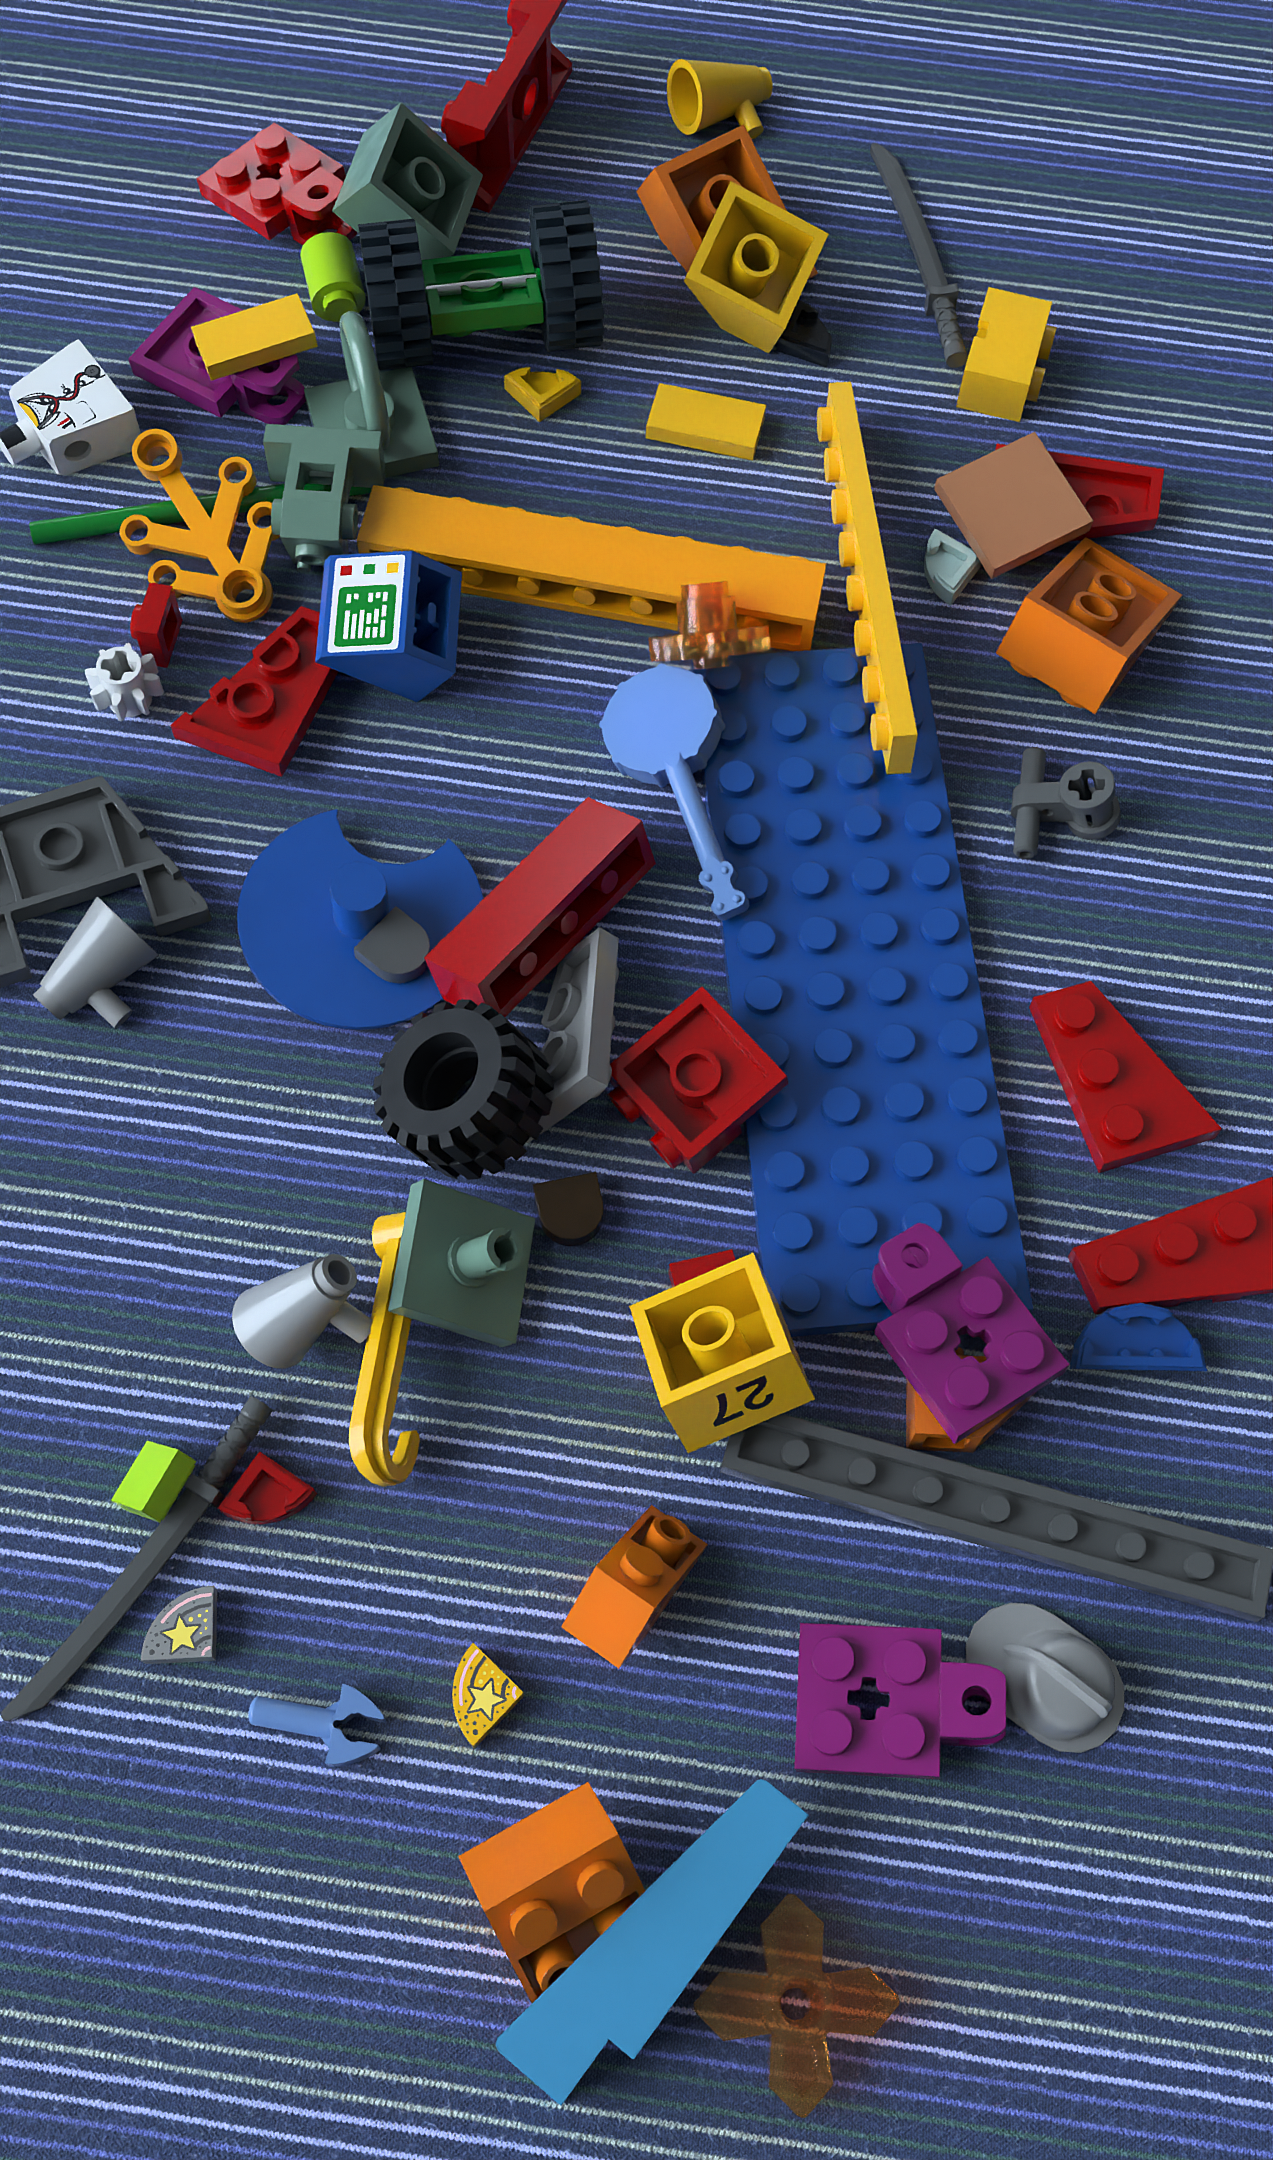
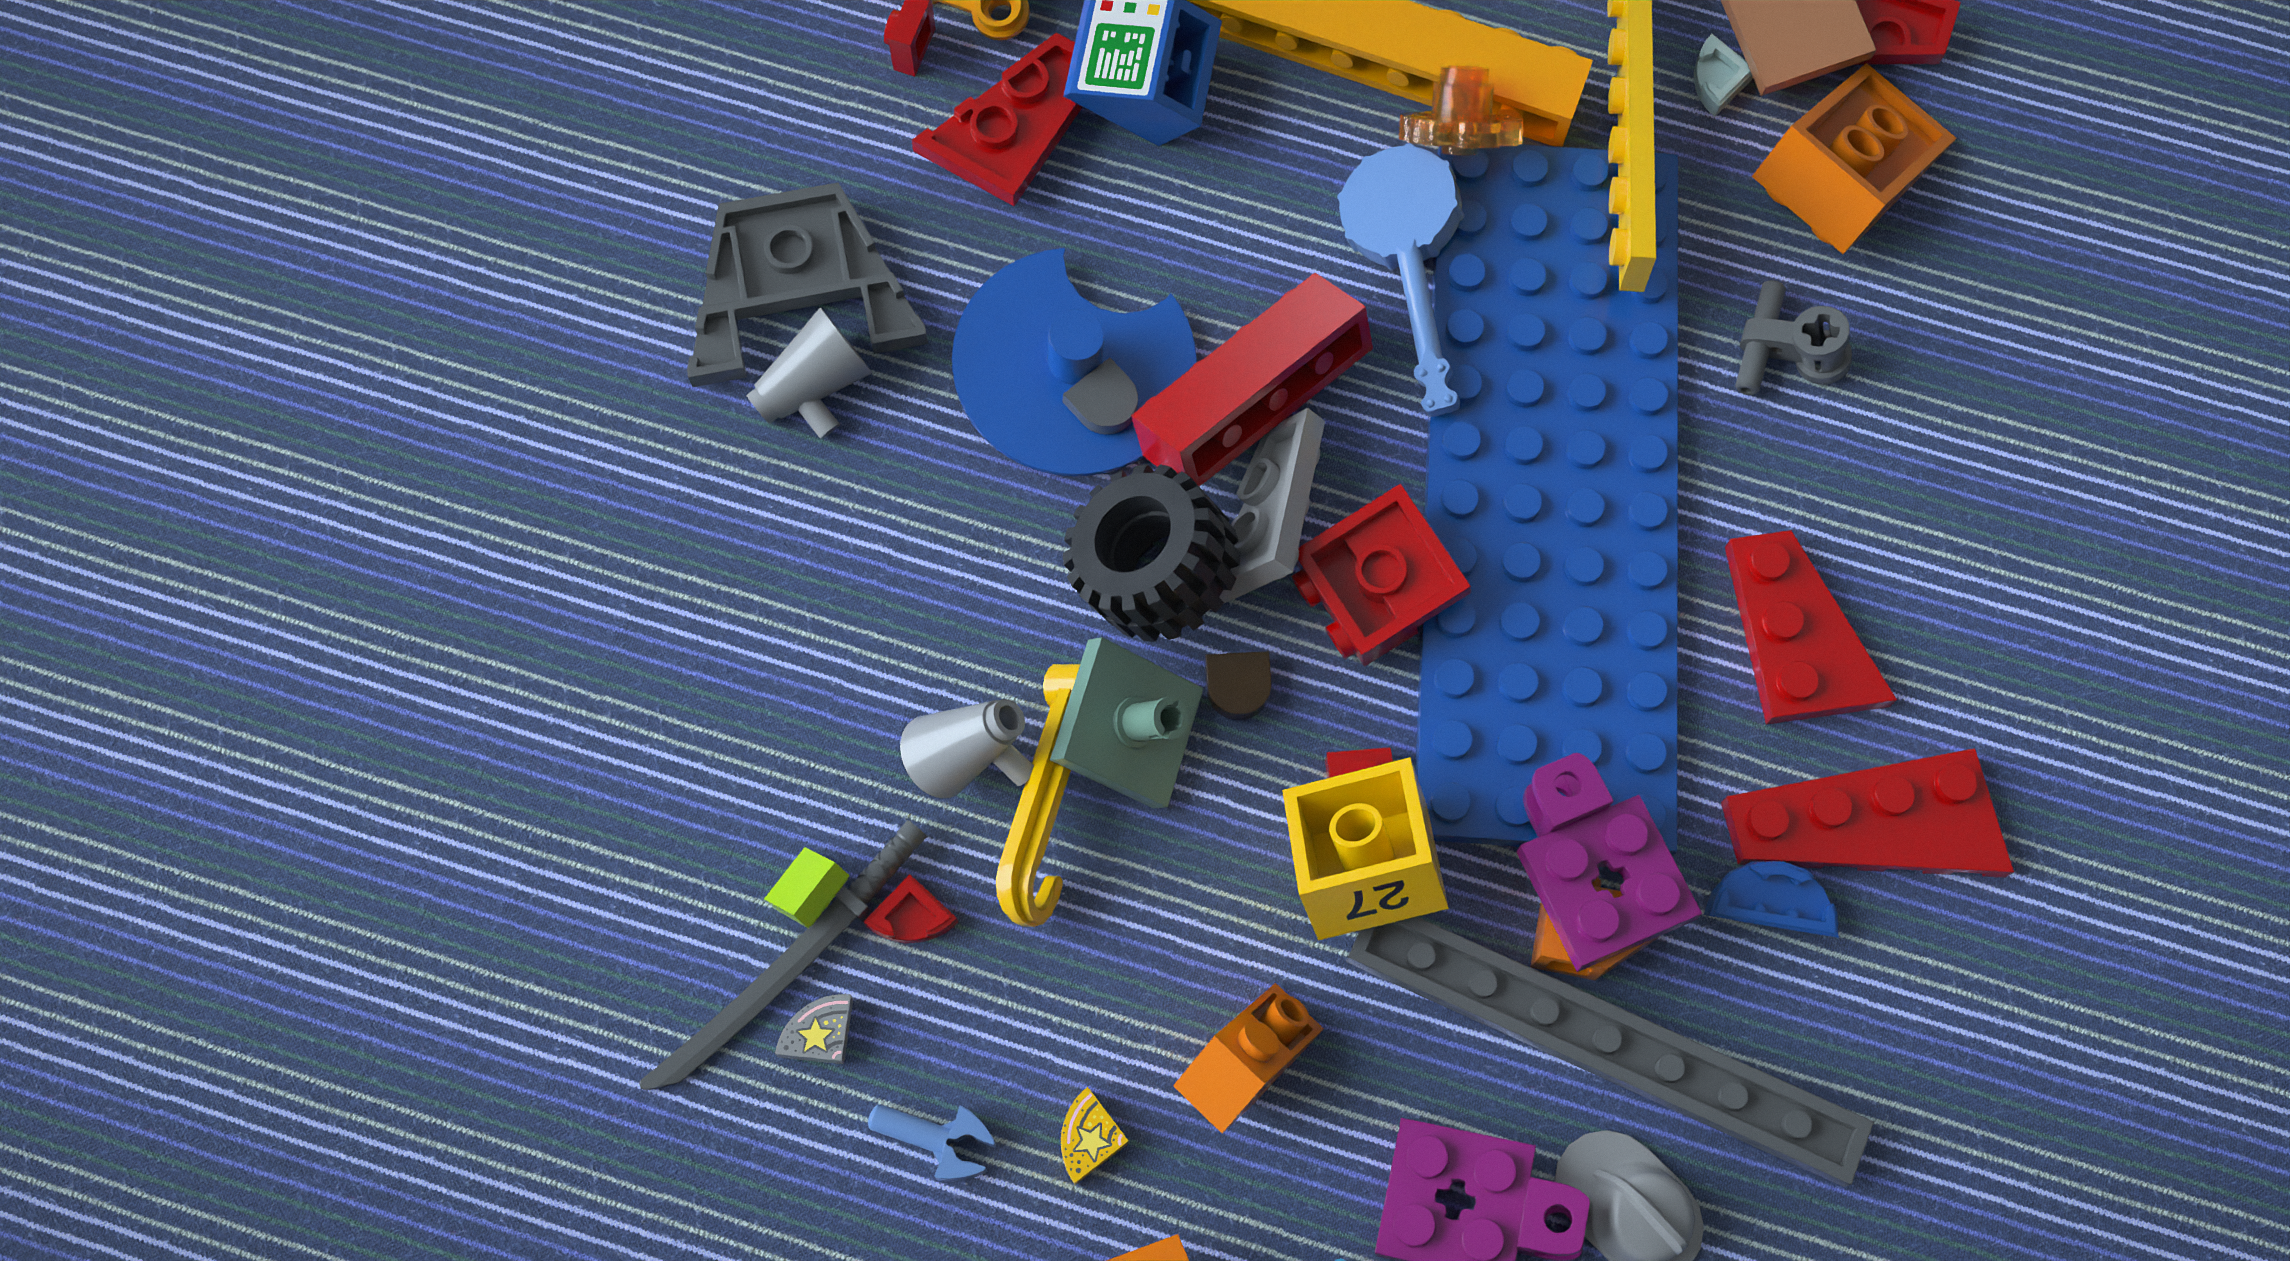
camera: 10 degrees right, 5 degrees up
white gear [85,643,164,721] -> none

